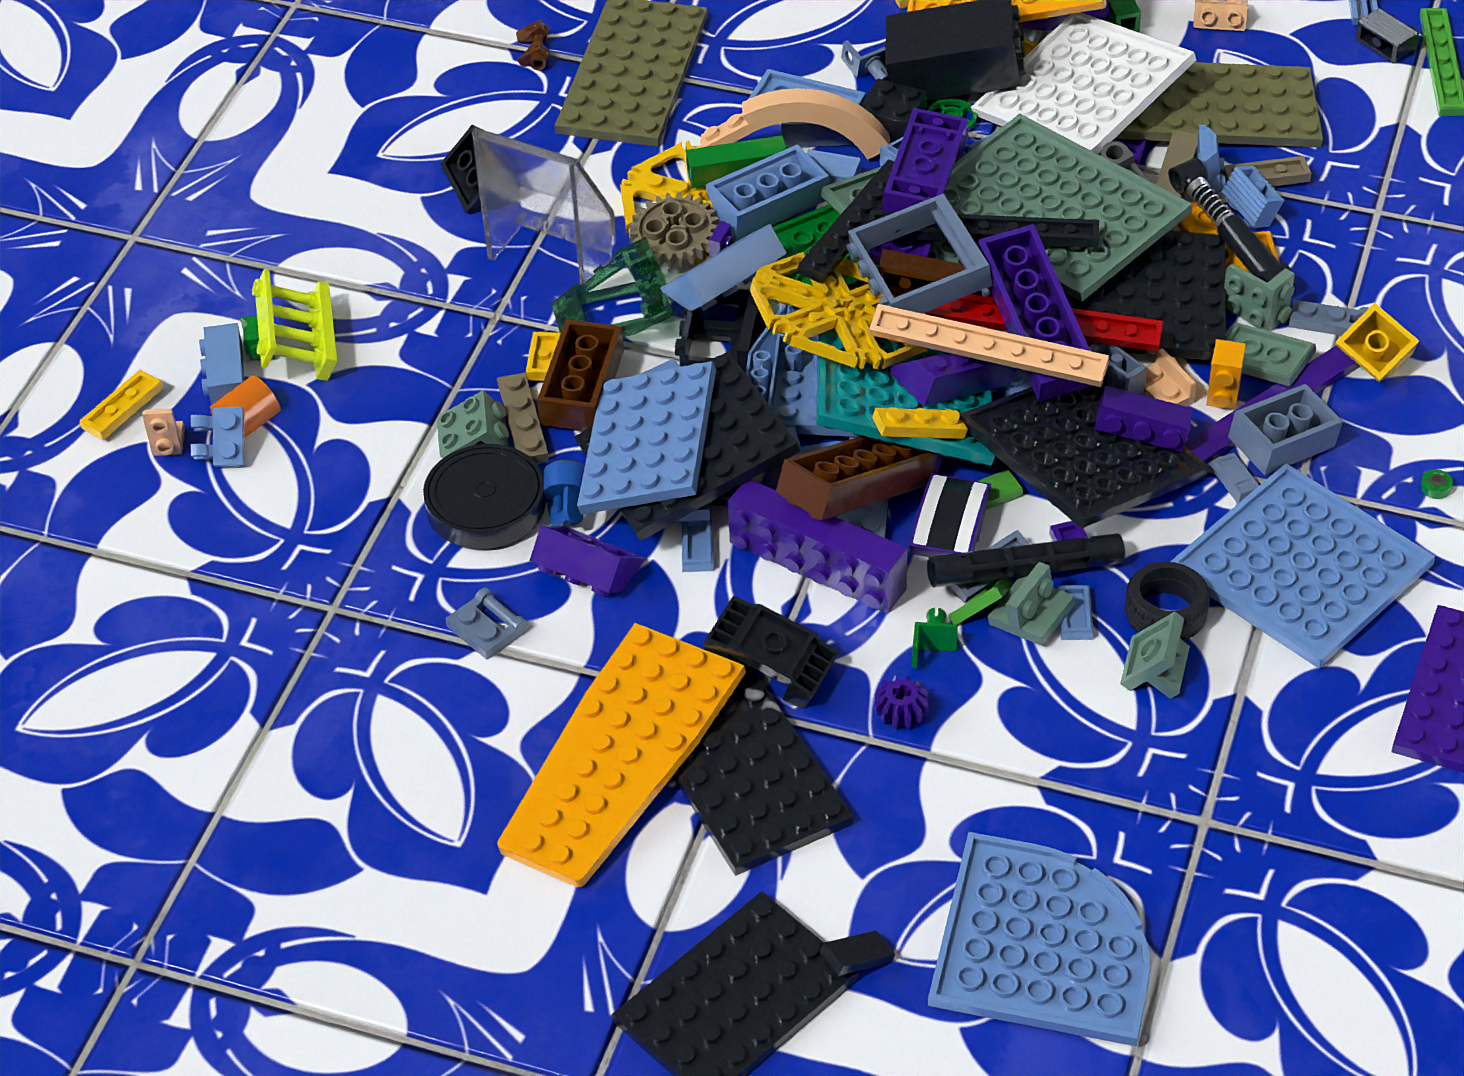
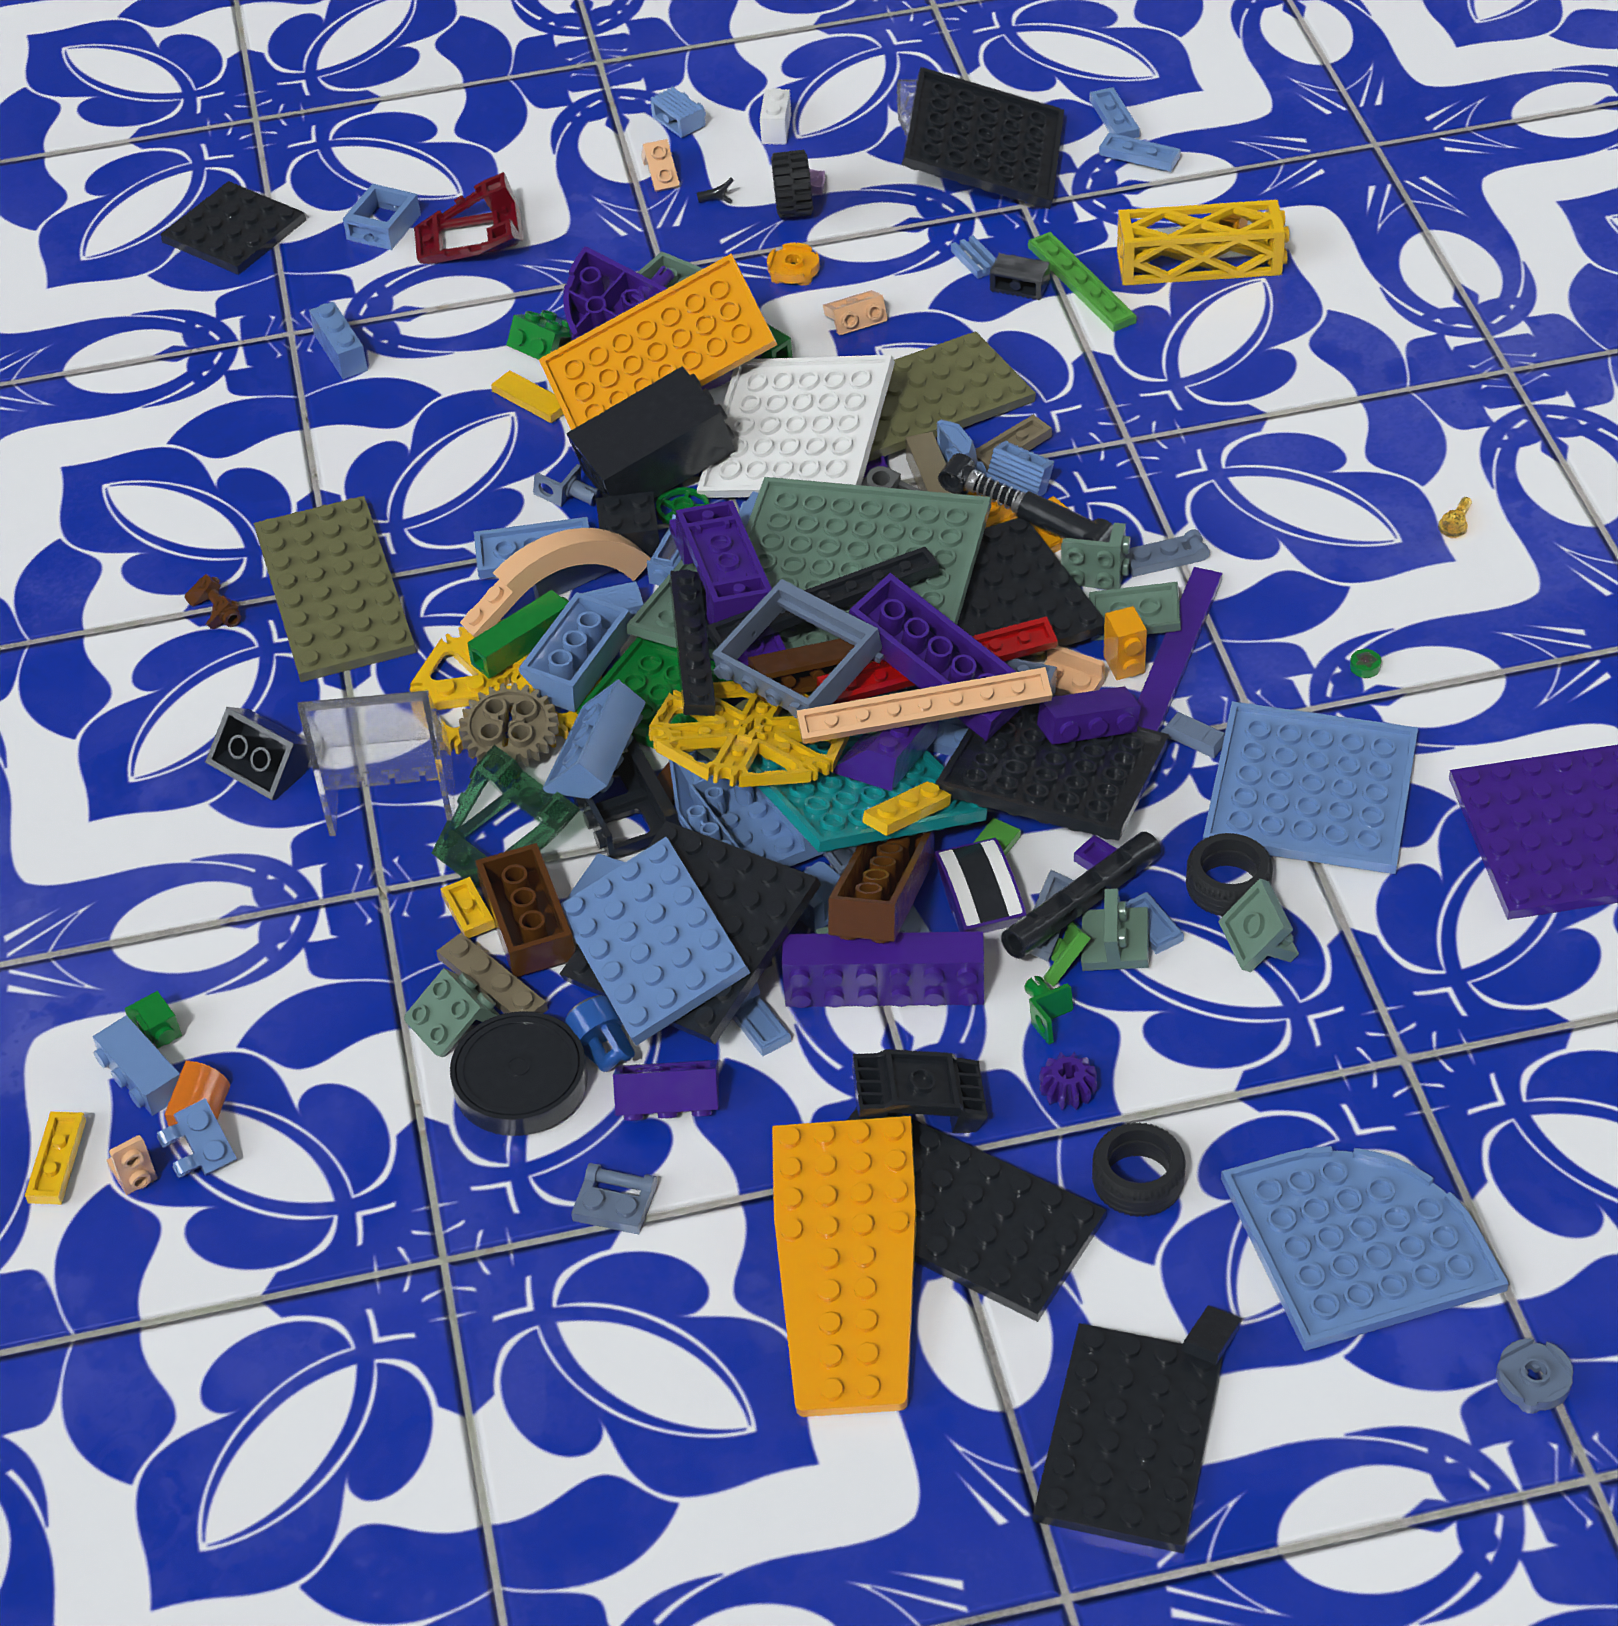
camera: 30 degrees left, 0 degrees up
neon yellow fence [252,269,337,381] -> none
dark purple plate [709,221,734,257] -> none
sand blue brick [1228,384,1343,475] -> none
yellow slope [1335,303,1419,382] -> none
none -> black tyre [1092,1122,1186,1217]

